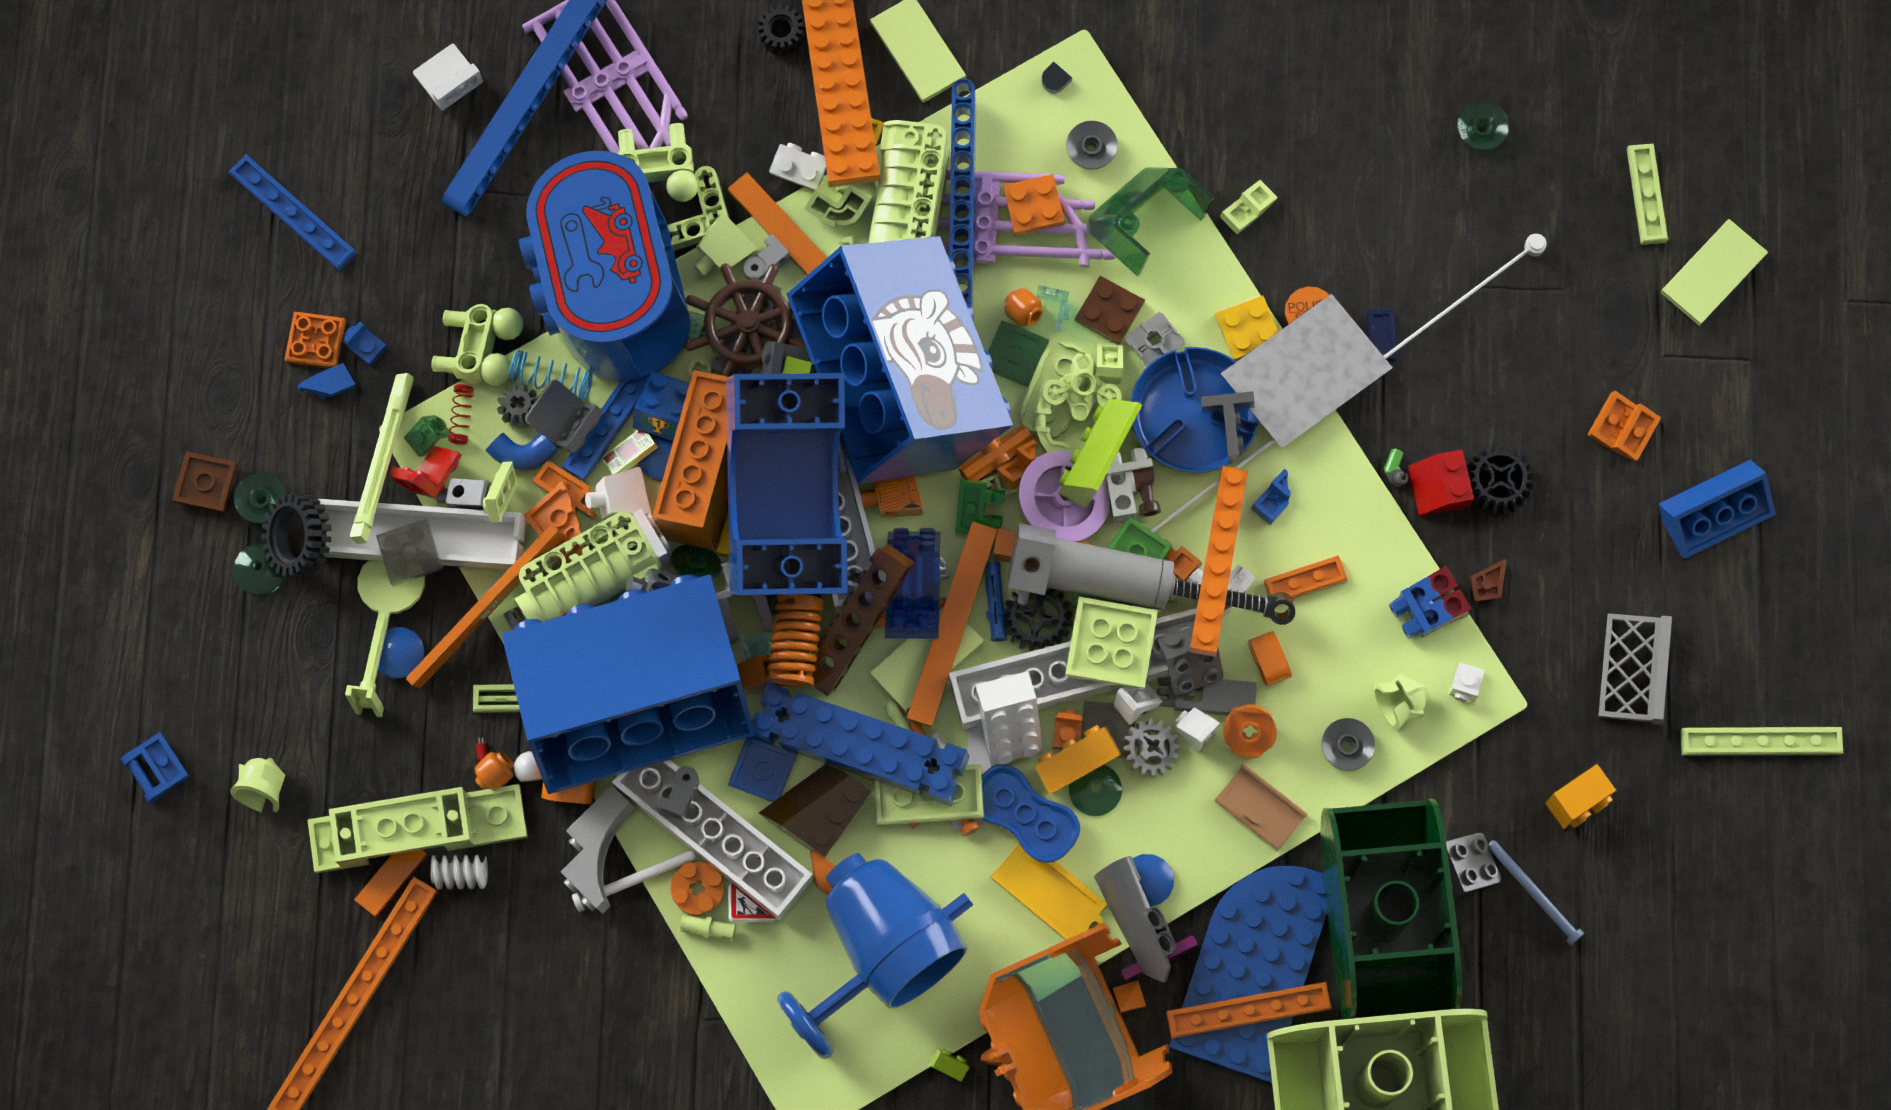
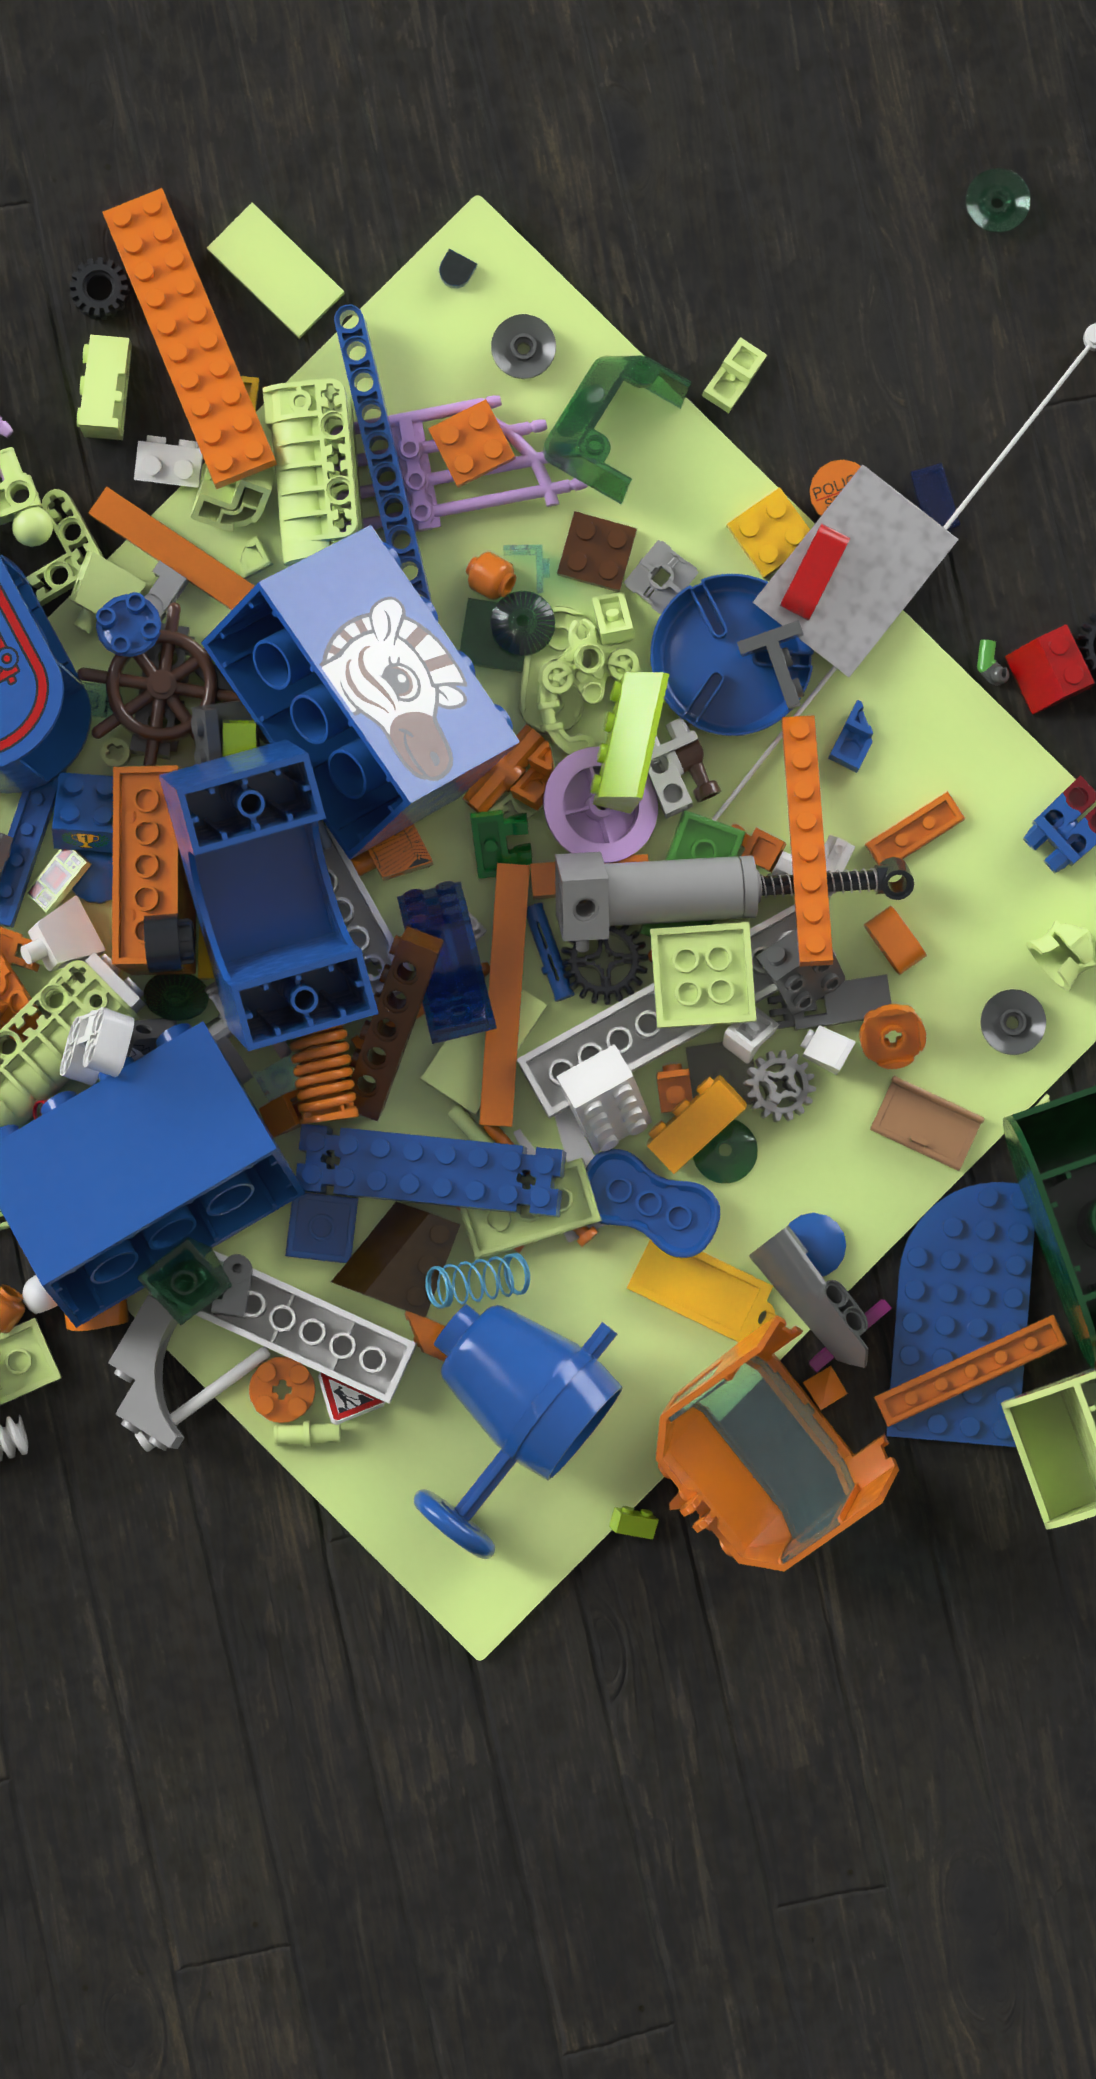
camera: 15 degrees left, 10 degrees up
none -> white beam [60,1007,134,1086]
none -> yellowish green wedge [77,335,132,440]
none -> blue dish [96,592,162,657]
none -> clear green slope [137,1237,232,1325]
none -> black piece [144,913,196,973]
none -> medium azure piece [425,1253,530,1309]
none -> dish [490,591,555,656]
none -> red beam [780,523,850,621]

